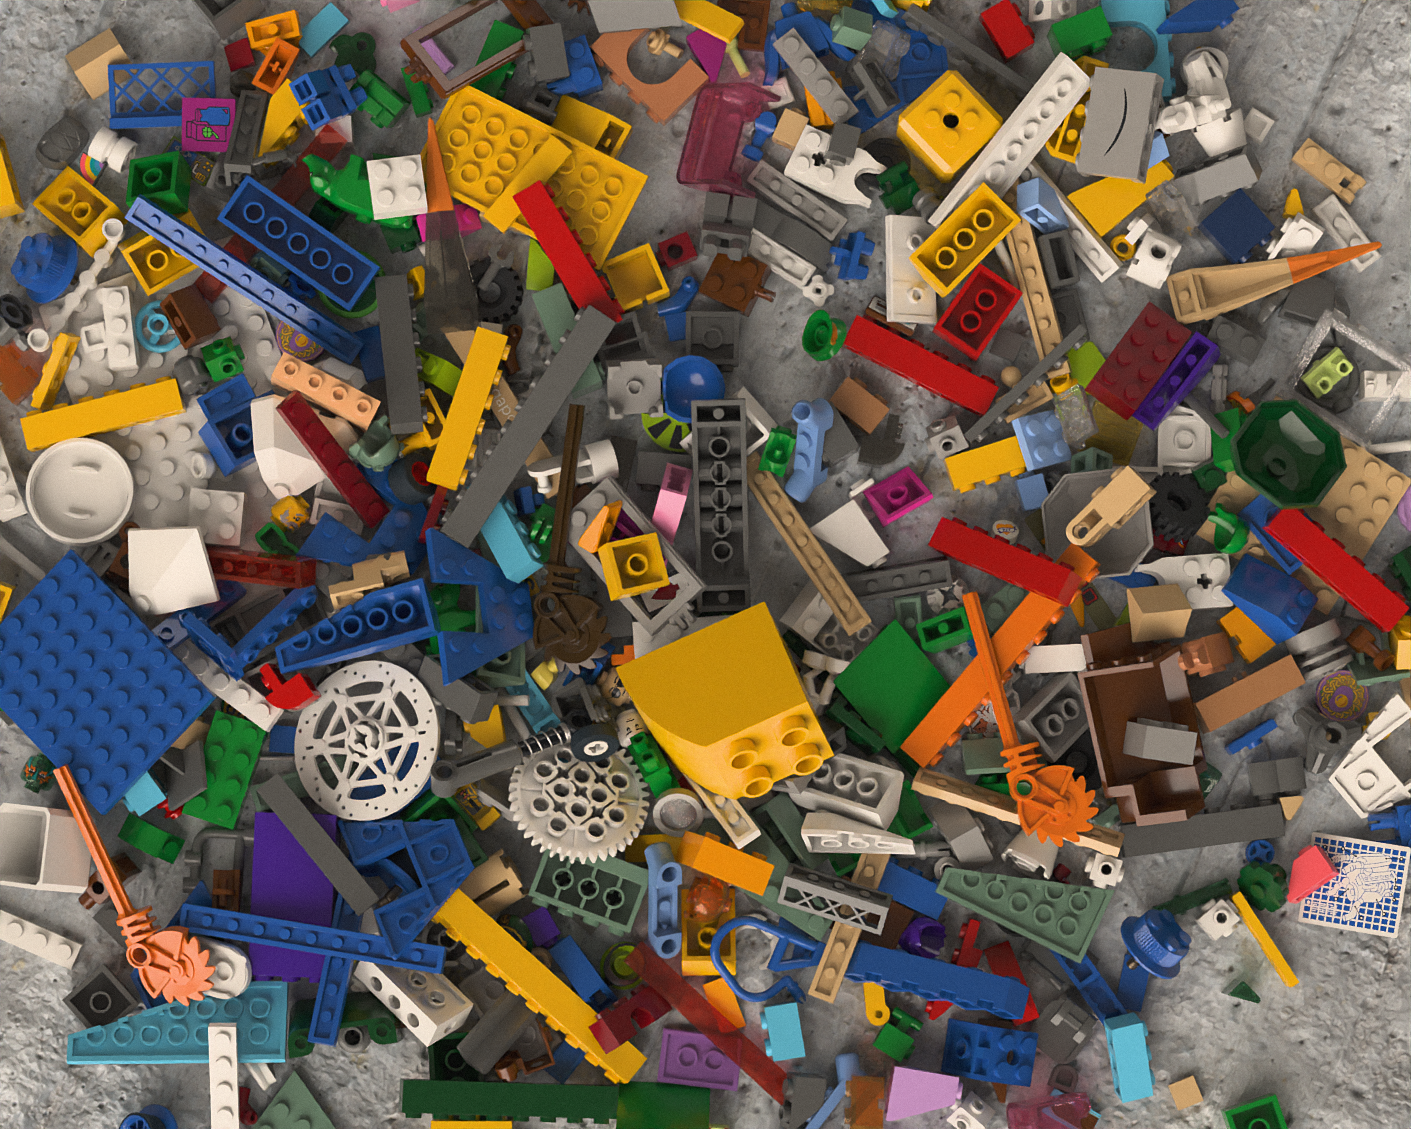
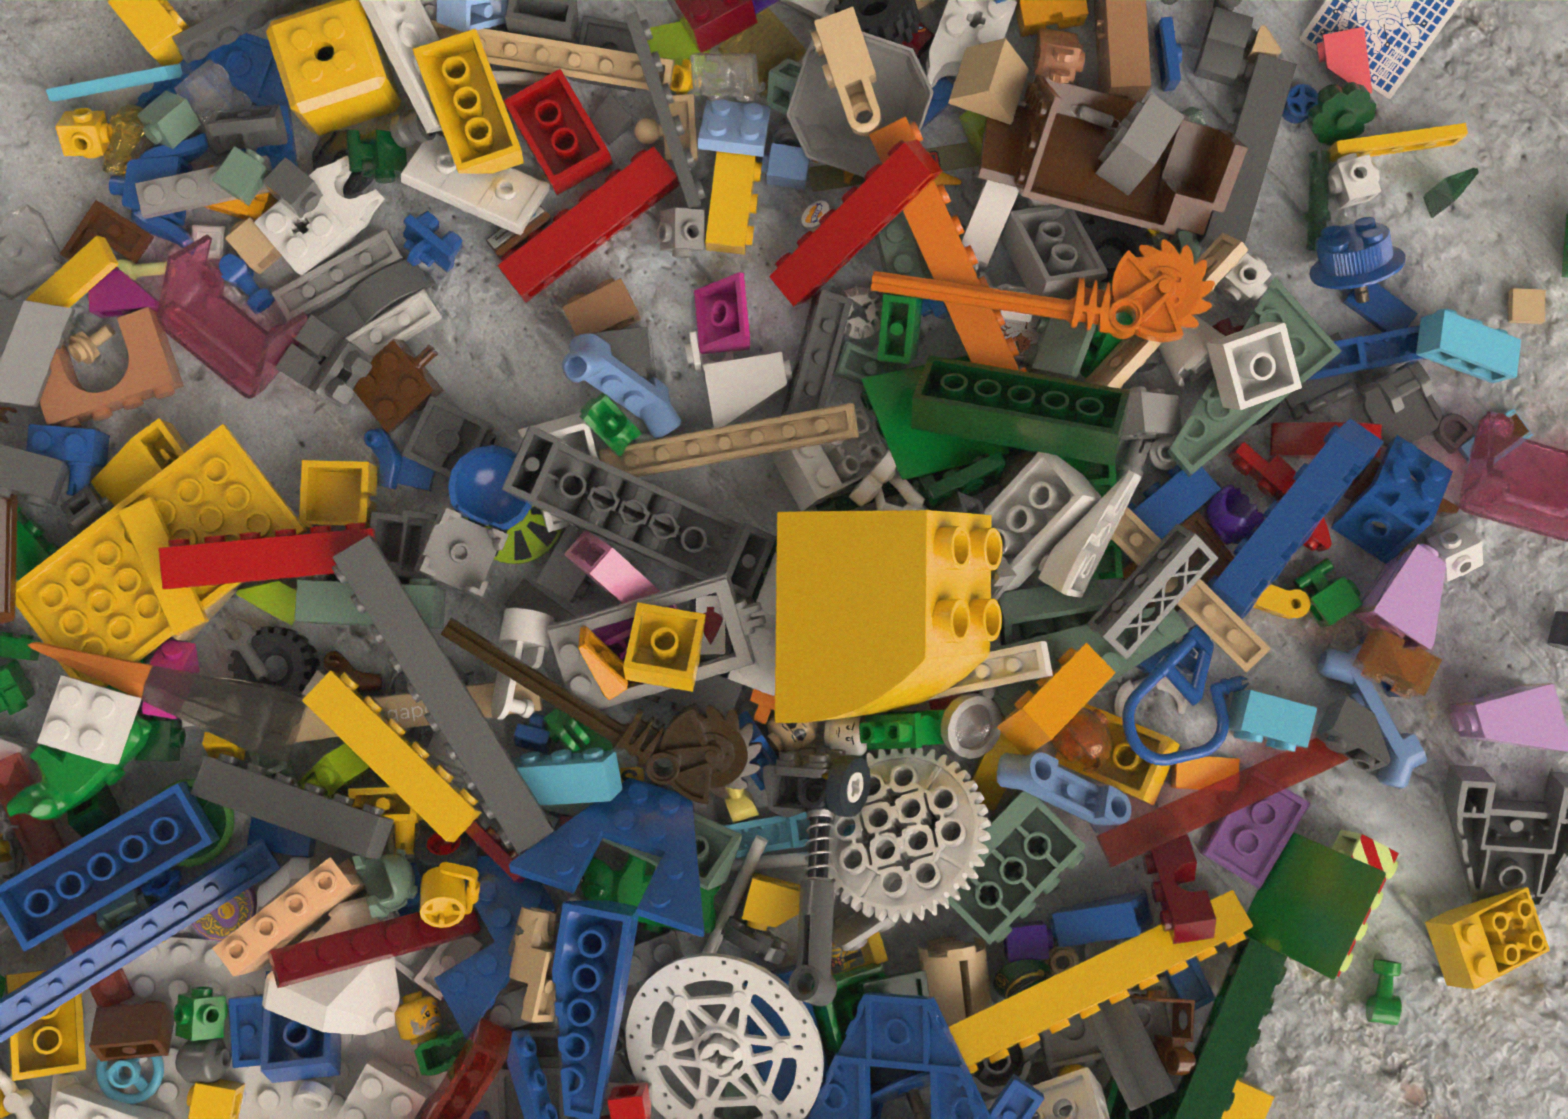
camera: 65 degrees left, 0 degrees up
dark grey brick [417,654,499,724] -> none
reddish brown plate [572,484,593,509] -> none
lime piece [600,941,648,990] -> none
dark red brick [655,231,697,272] -> none
green piece [802,310,847,361] -> none
white plate [803,275,834,307] -> none
clear smoke brick [857,414,905,468] -> none
none -> sand green brick [212,146,270,206]
none -> yellow piece [420,862,480,928]
none -> dark green brick [911,355,1130,466]
none -> white piece [1070,105,1120,129]
none -> white brick [1206,322,1302,410]

